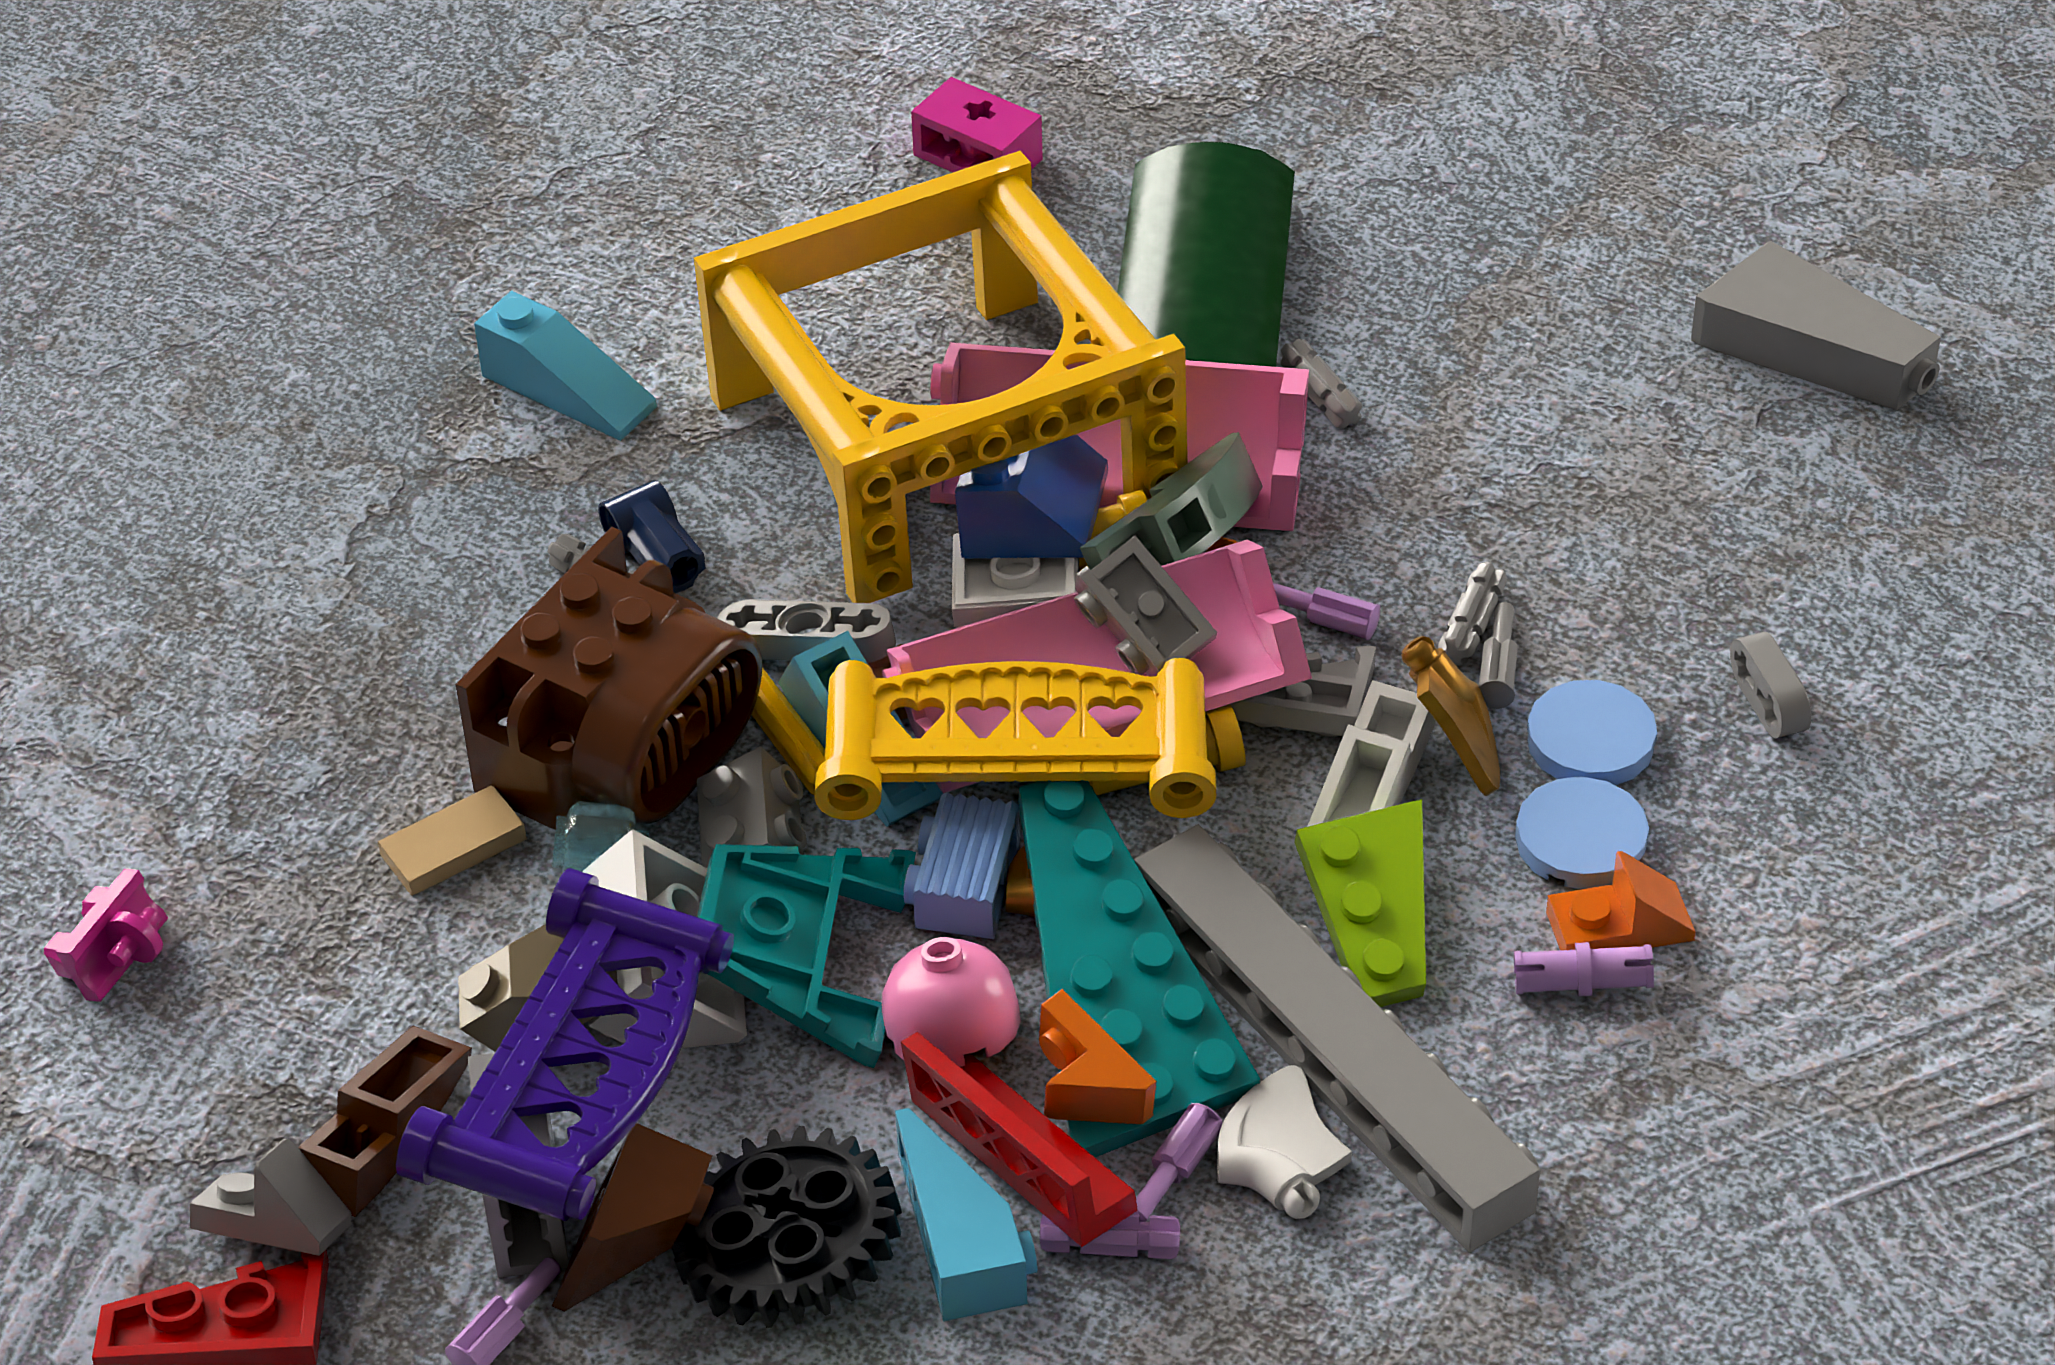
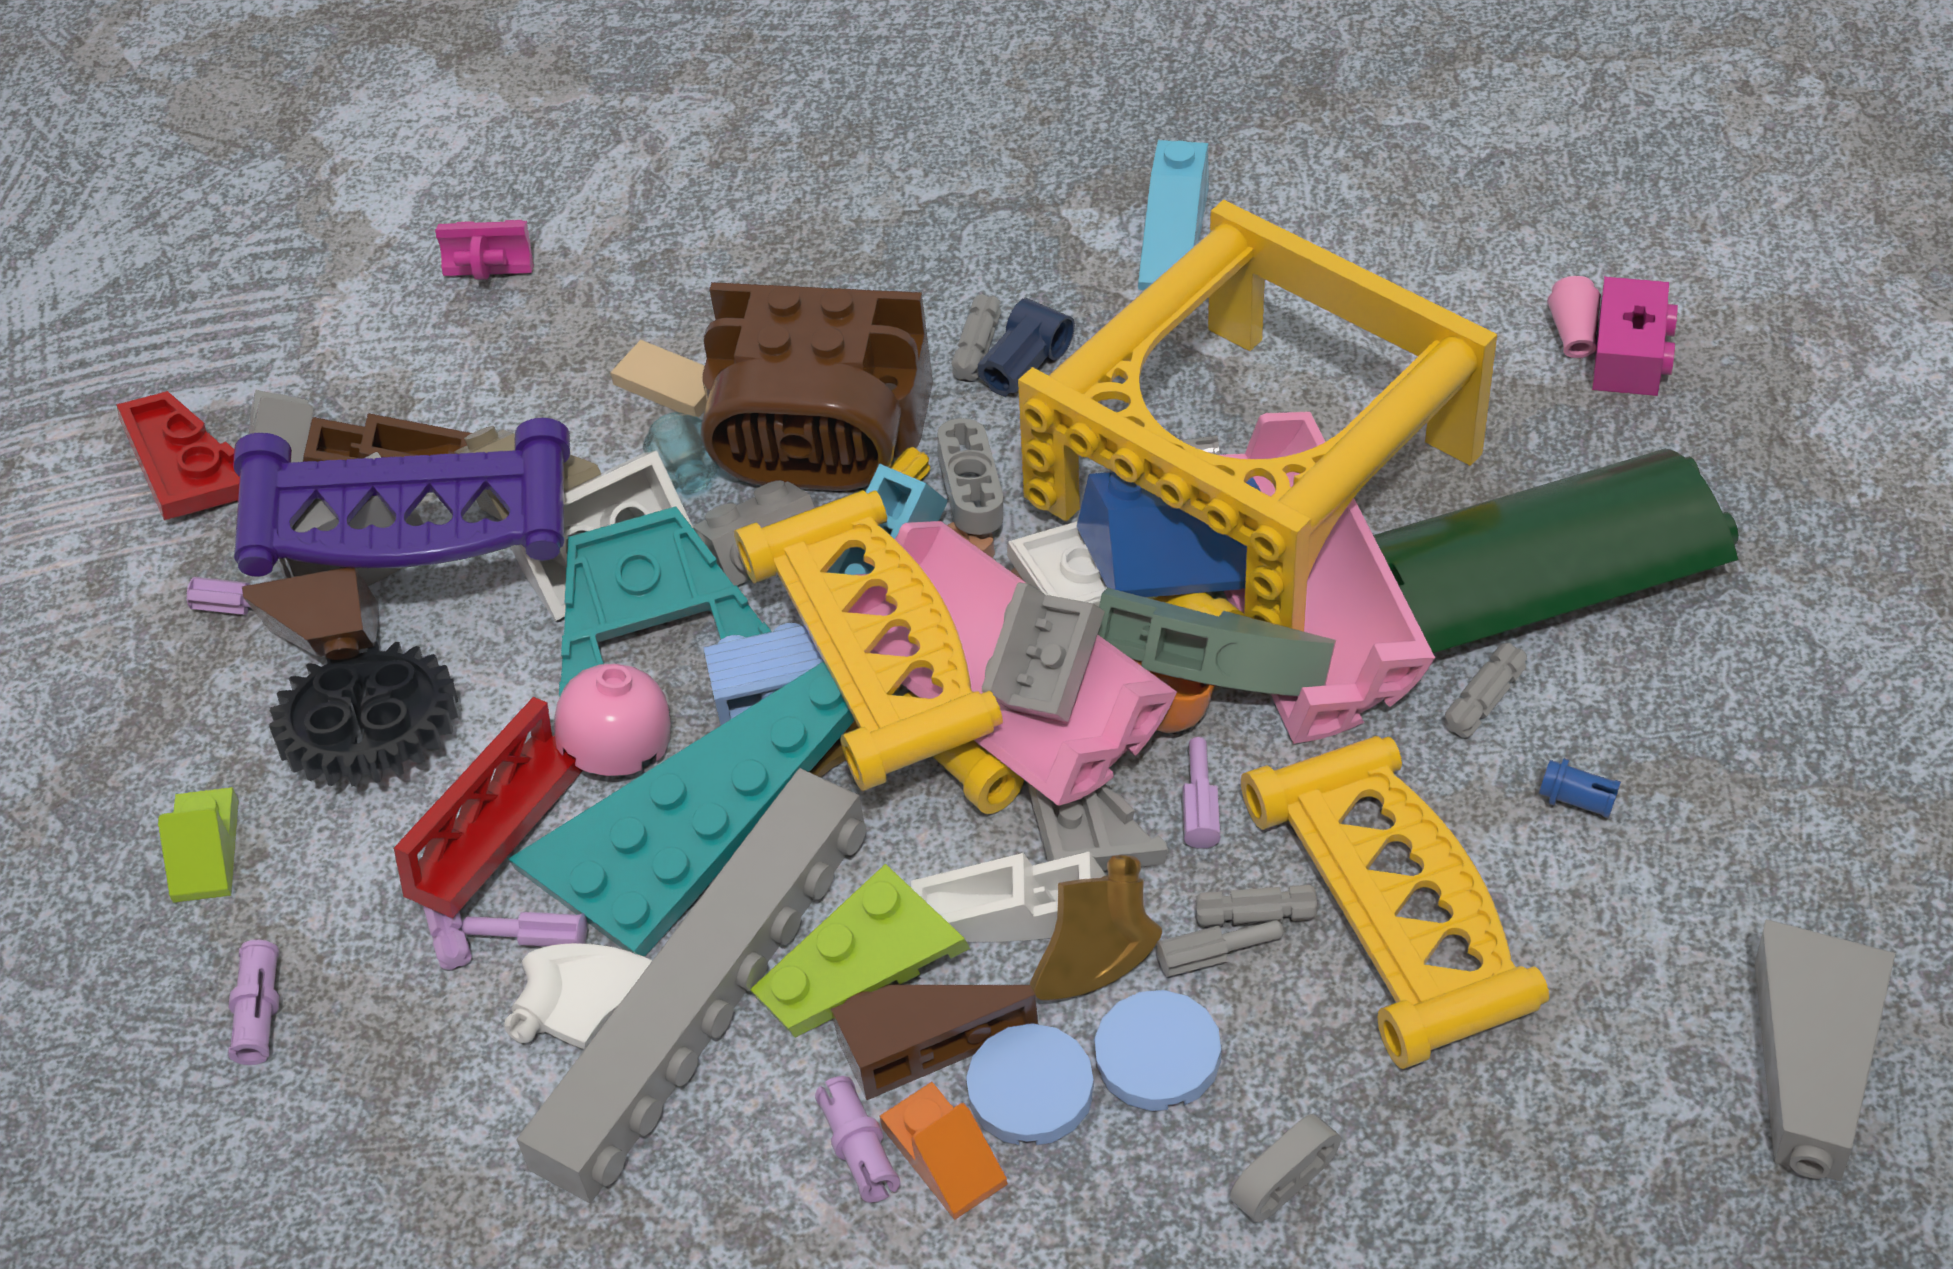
camera: 70 degrees right, 5 degrees up
medium azure slope [895,1108,1038,1321] -> none
orange slope [1039,989,1157,1124] -> none
none -> reddish brown slope [831,985,1039,1101]
none -> yellow piece [1241,736,1549,1069]
none -> blue pin [1539,758,1621,819]
none -> bright pink cone [1547,276,1601,358]

